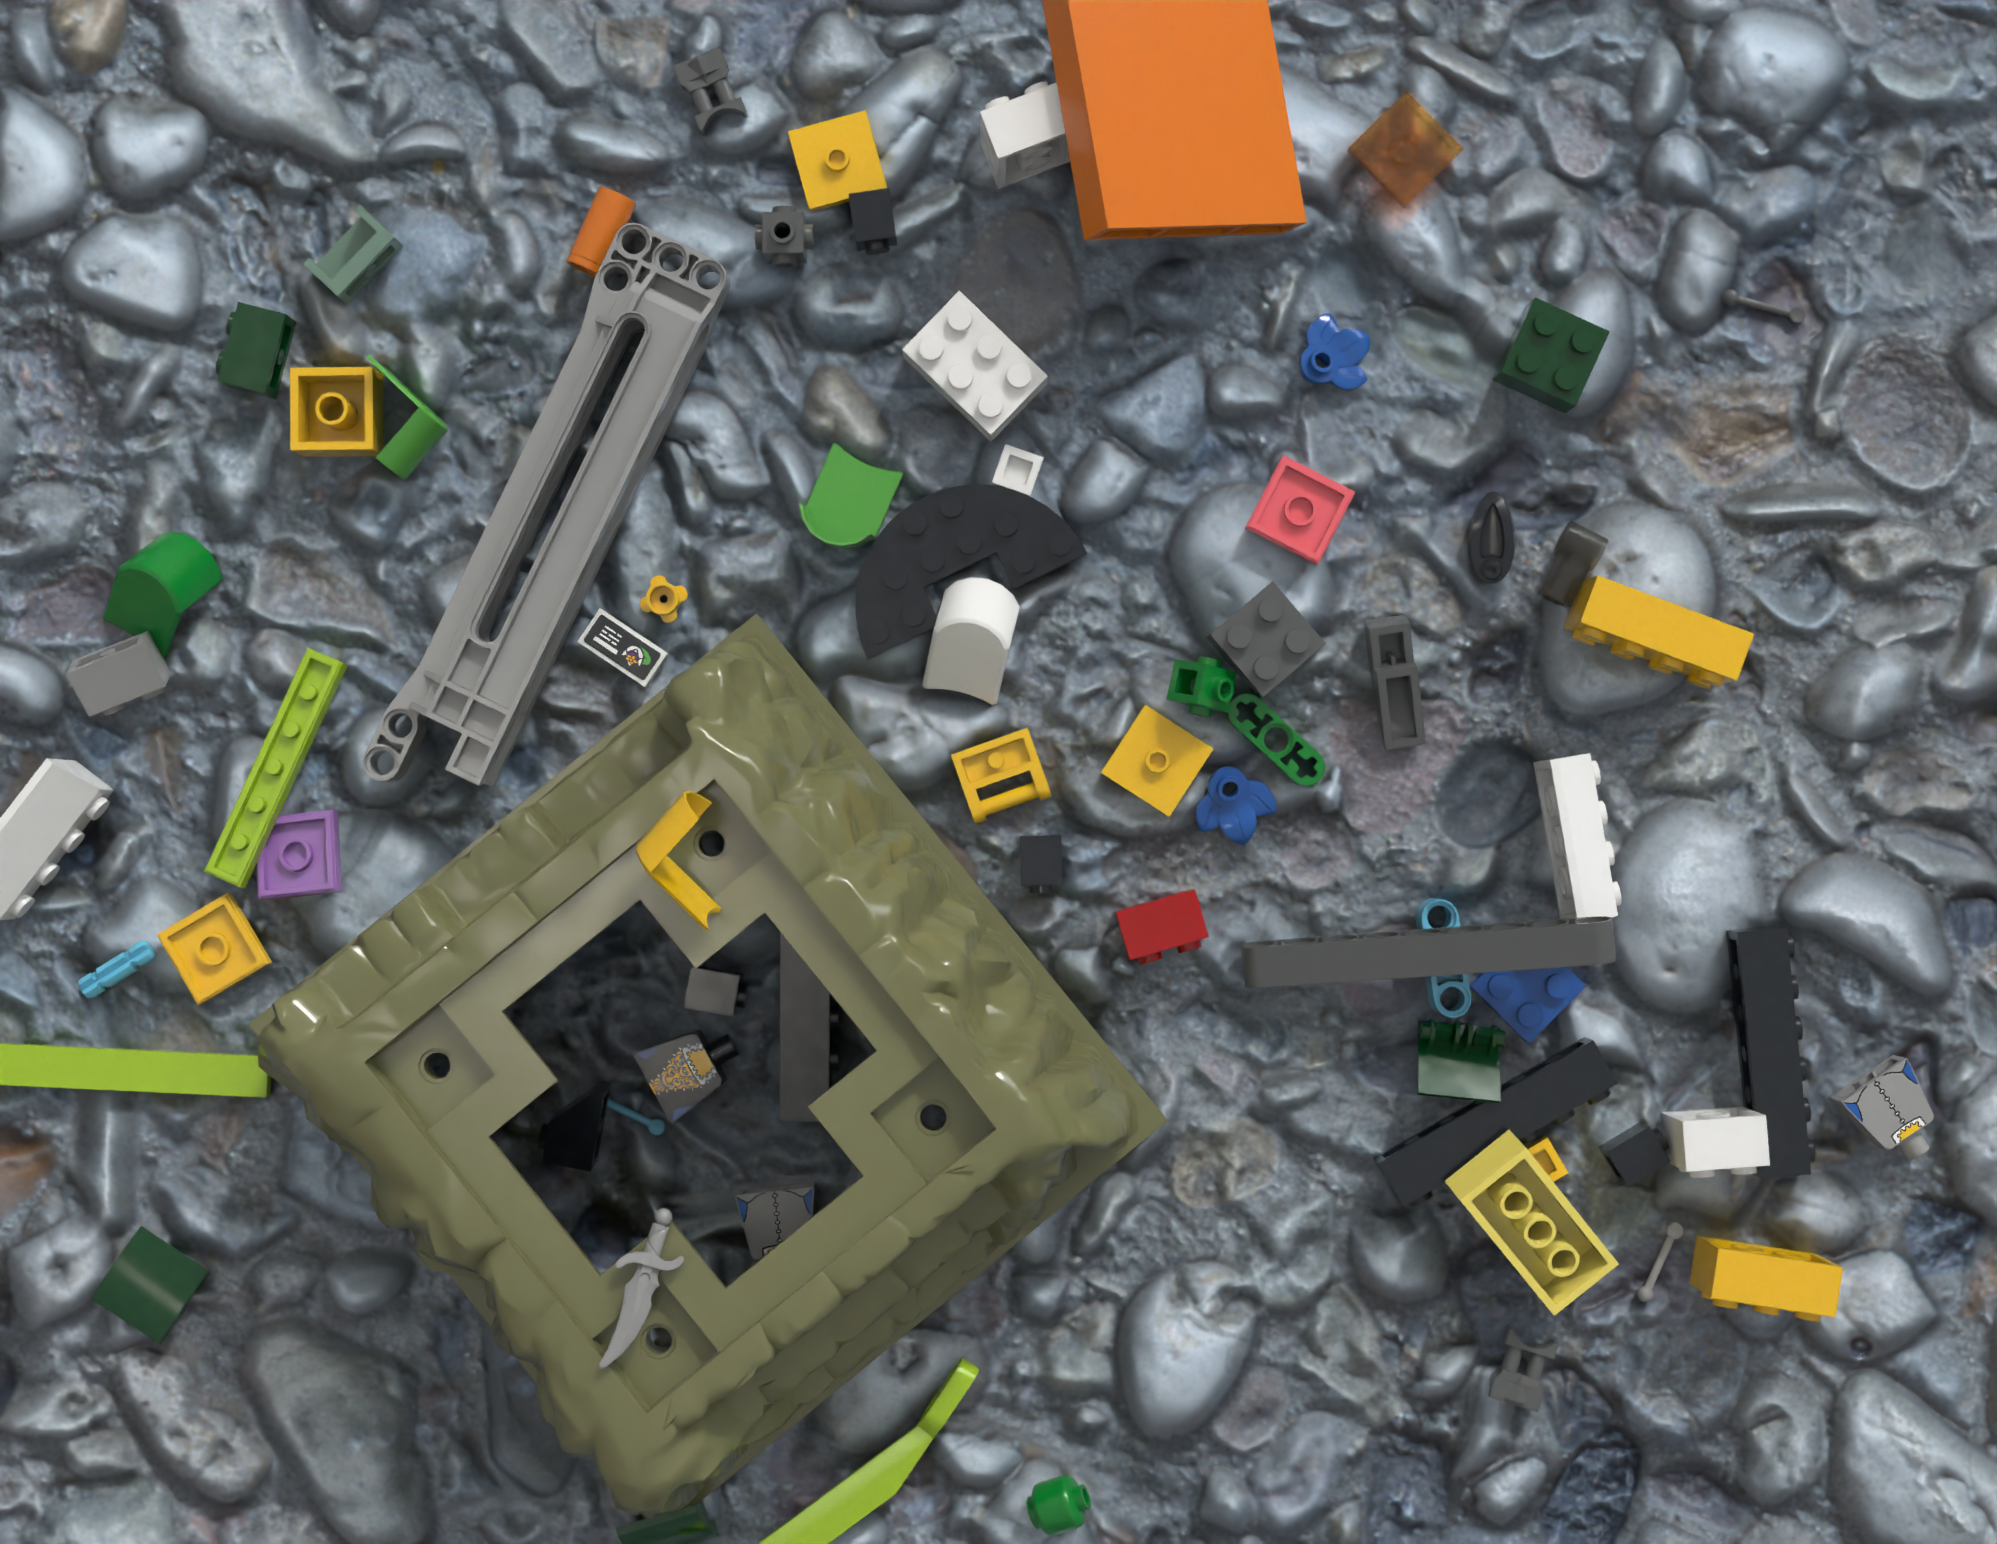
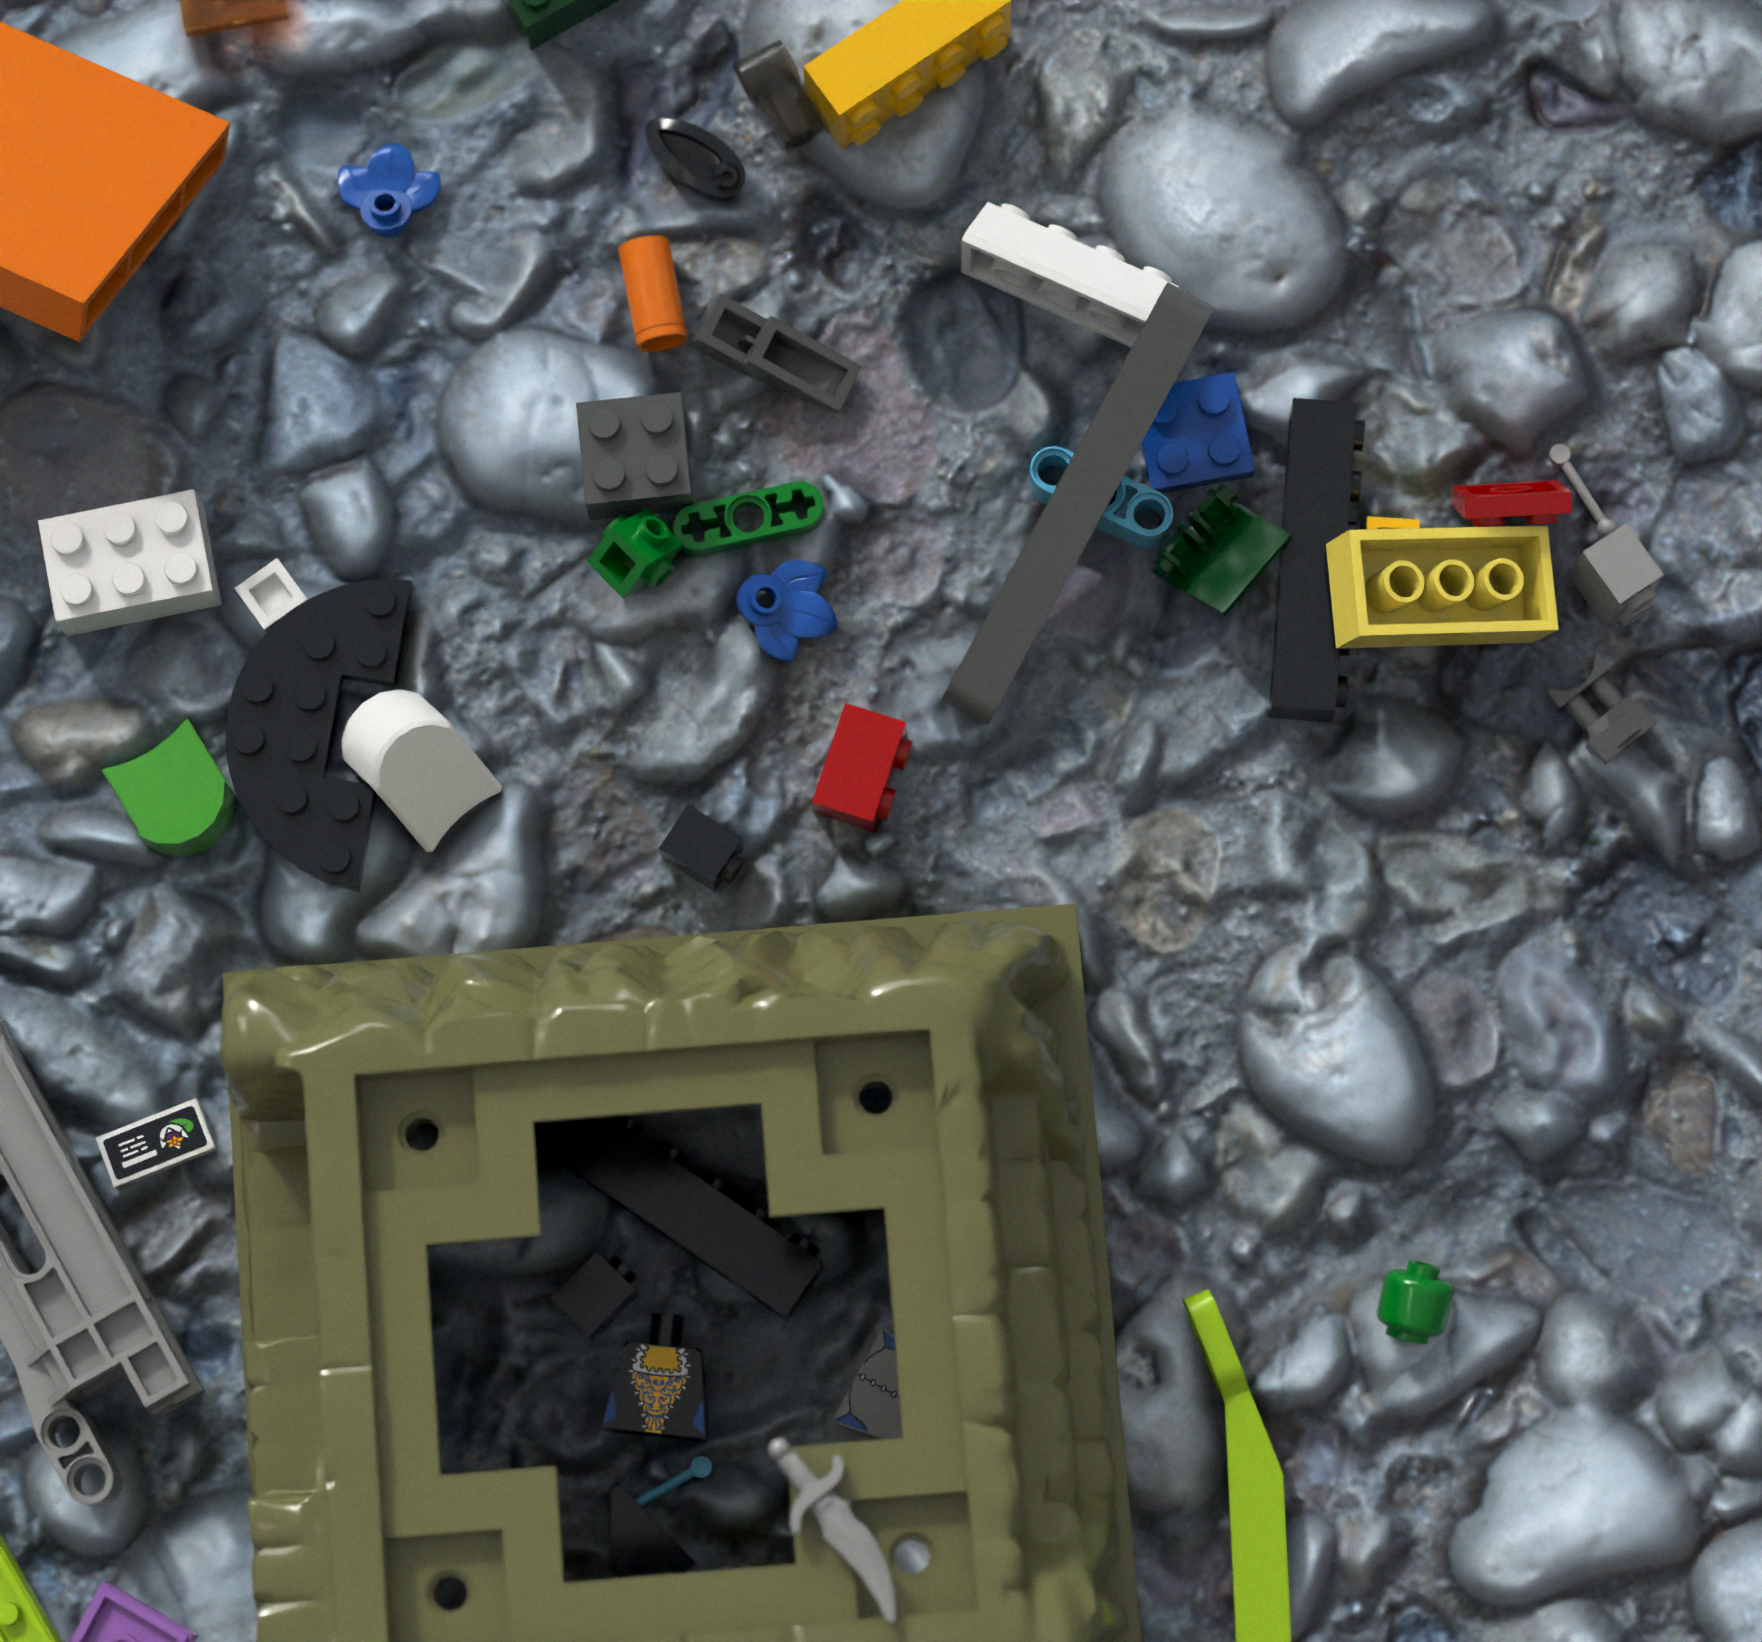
camera: 50 degrees left, 10 degrees down
yellow piece [636,791,722,931] -> none
yellow plate [640,575,688,623] -> none
yellow plate [951,727,1052,824] -> none
yellow plate [1101,704,1213,817] -> none
coral plate [1244,455,1355,566] -> none
black brick [1598,1122,1671,1187] -> none
white brick [1661,1106,1770,1178] -> none
yellow brick [1689,1235,1843,1322] -> none
black brick [1726,926,1815,1179] -> none
light grey torso [1829,1055,1934,1160] -> none
none -> orange pin [618,235,688,352]
none -> red plate [1452,480,1572,527]
none -> light grey brick [1569,523,1664,629]

